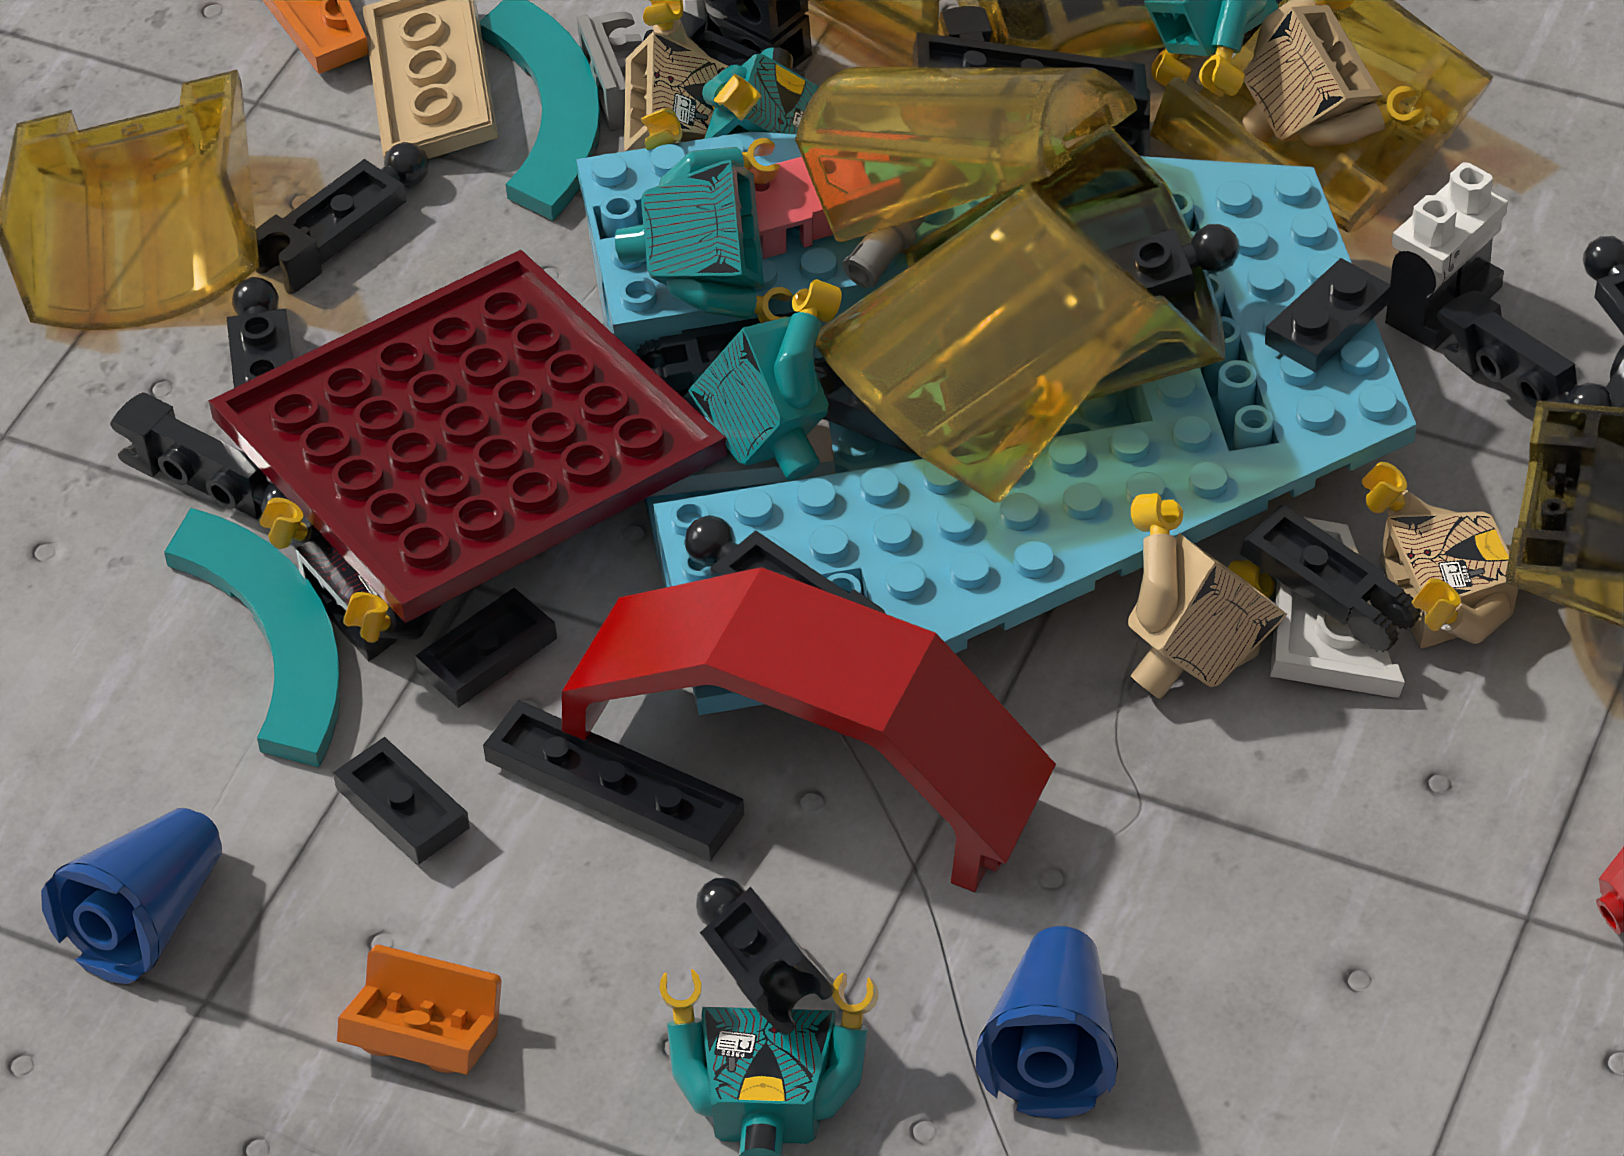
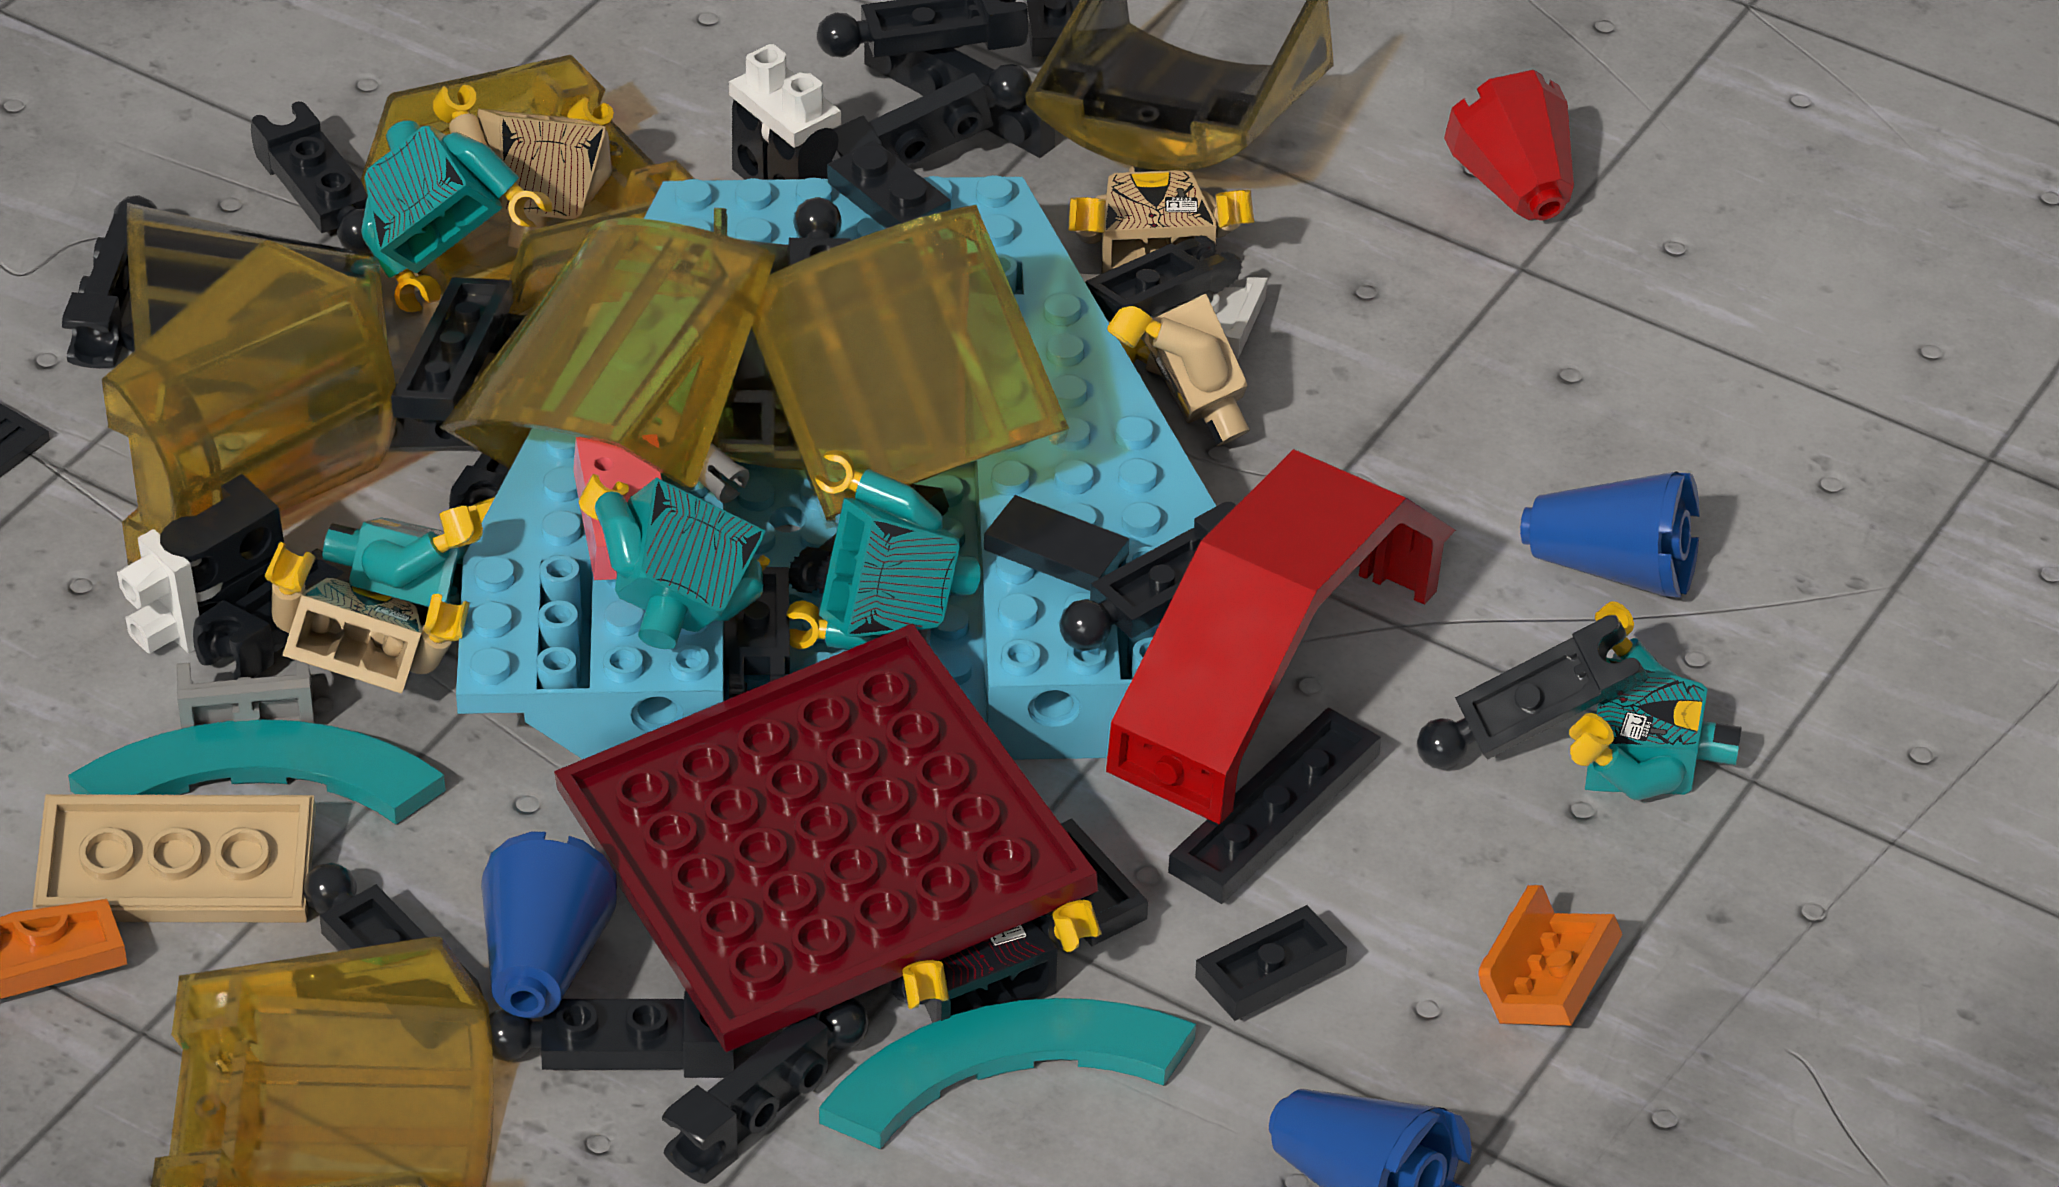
camera: 85 degrees left, 5 degrees down
none -> blue cone [481,831,617,1018]
none -> black tile [984,495,1130,591]

